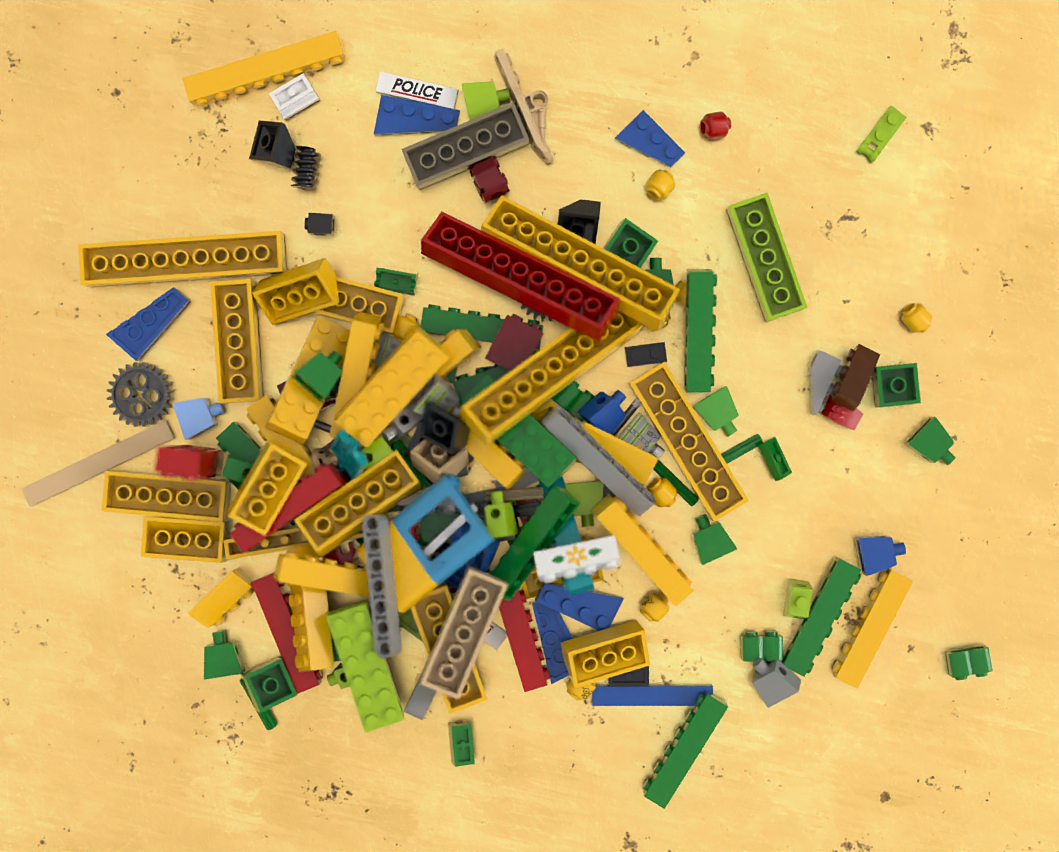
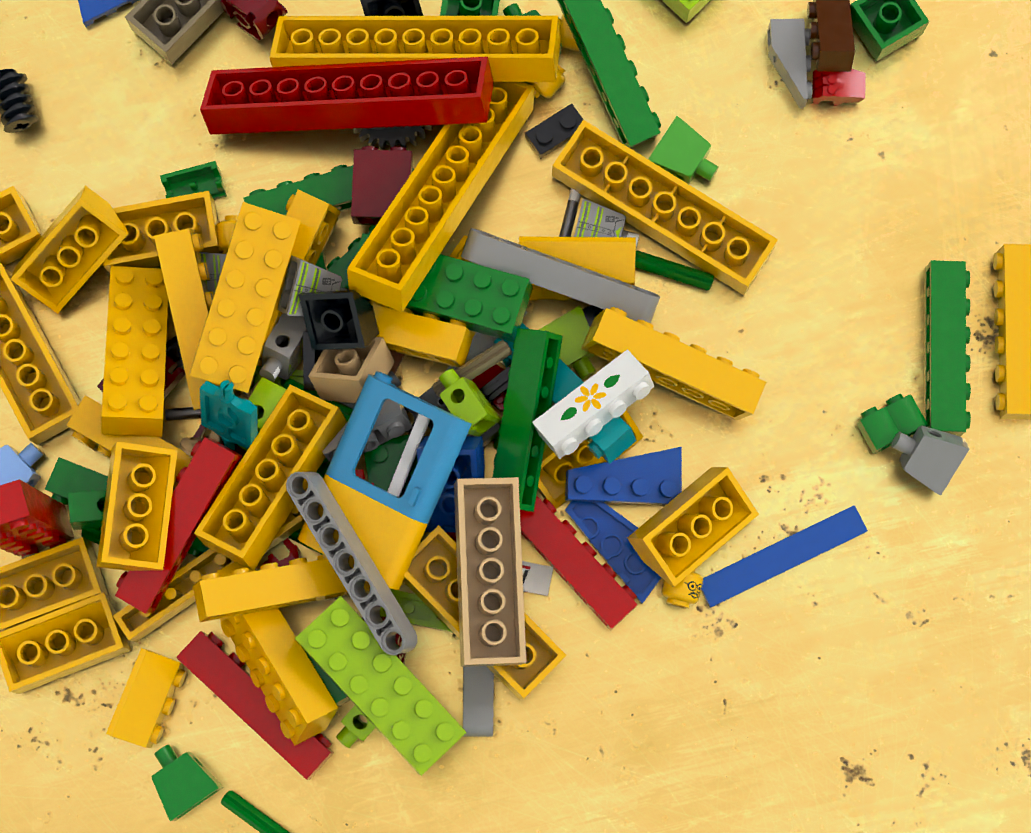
camera: 25 degrees left, 10 degrees down
green brick [240,657,297,713] -> none
green torso [292,351,342,403] -> none
black brick [304,213,335,236] -> none
green hinge [448,721,475,767] -> none
green brick [550,381,595,422] -> none
blue torso [578,390,626,435] -> none
black plate [609,666,649,687] -> none
yellow head [640,592,670,622] -> none
green brick [642,691,728,809] -> none
yellow head [647,478,677,508] -> none
green torso [692,514,737,565] -> none
green axle [721,434,763,464] -> none
green plate [759,437,792,482] -> none
lime torso [783,578,813,619] -> none
blue torso [856,536,906,576] -> none
green torso [904,417,956,465] -> none

